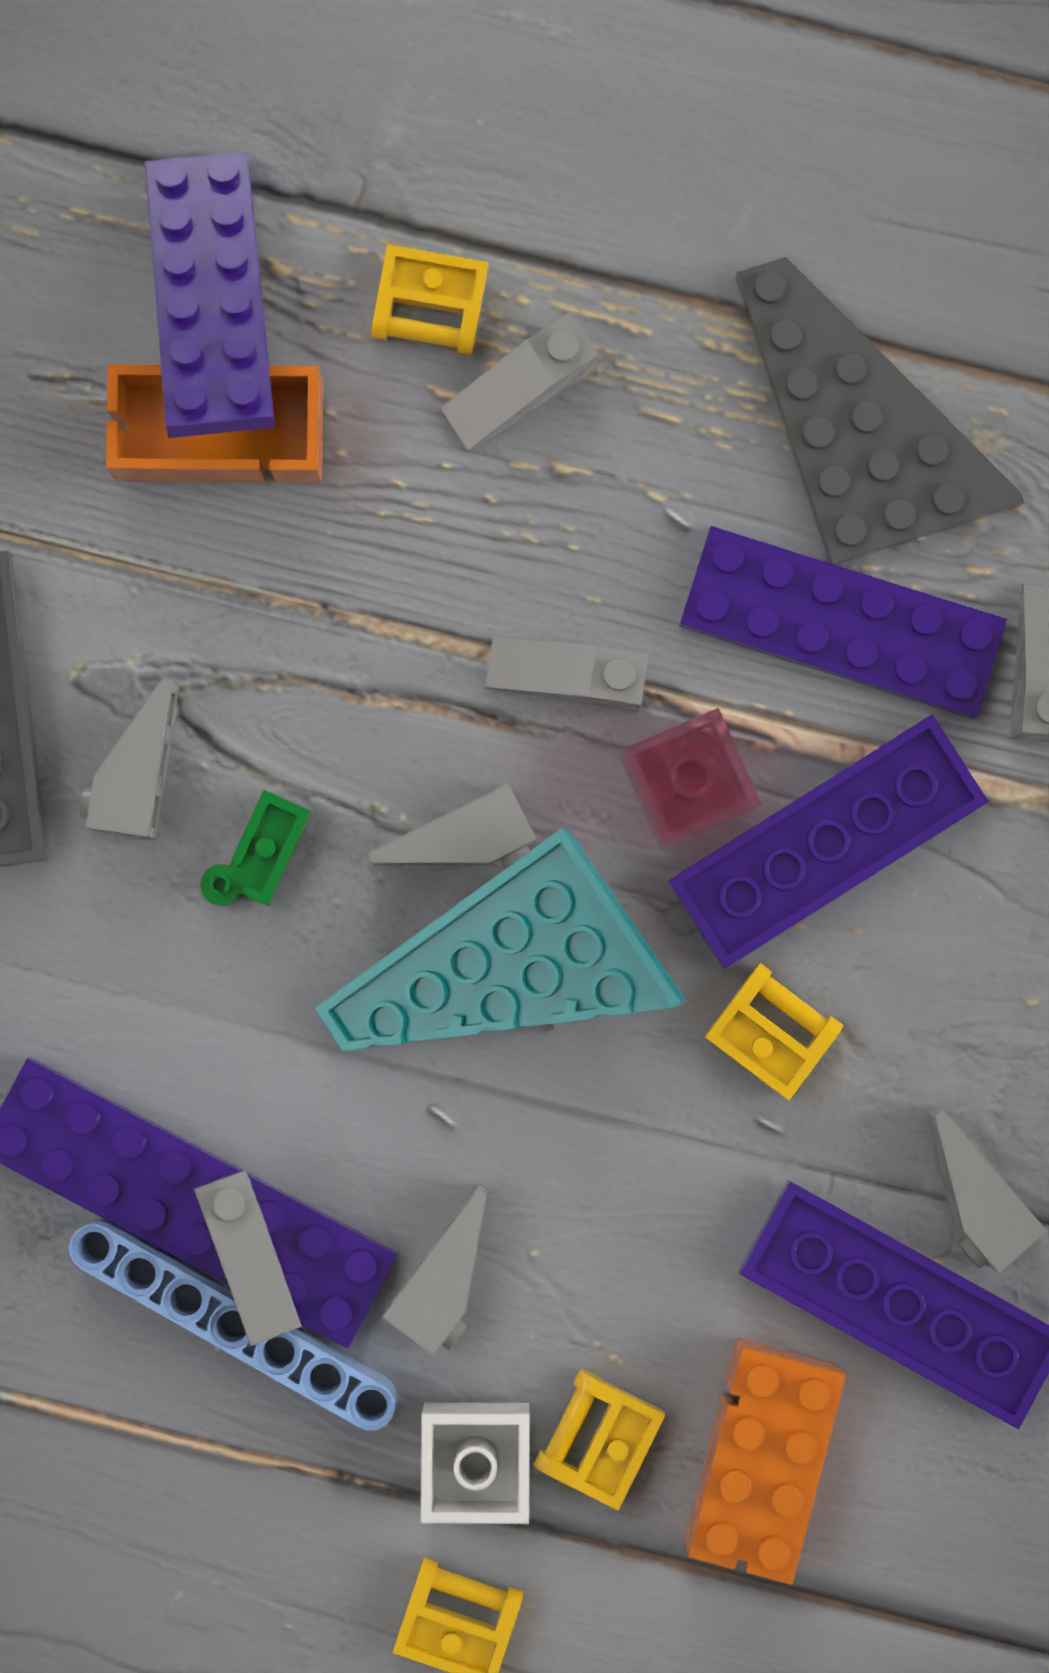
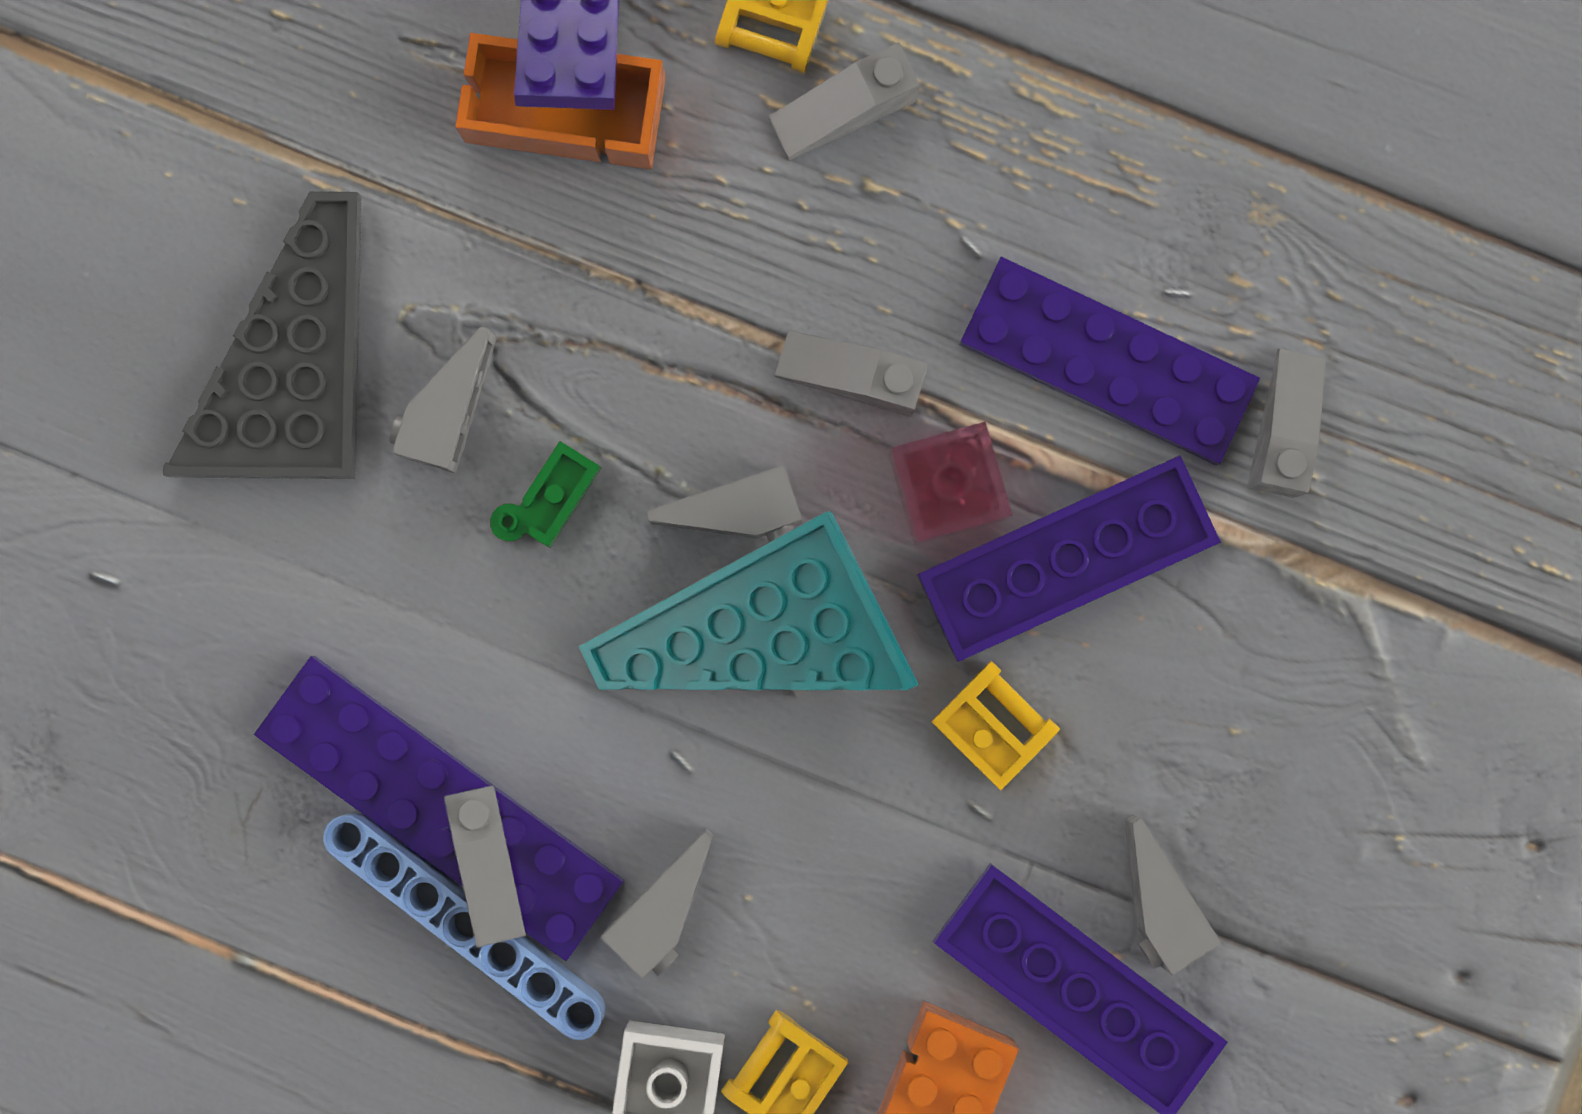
camera: 10 degrees right, 0 degrees up
dark grey wing [735,257,1024,565] -> none

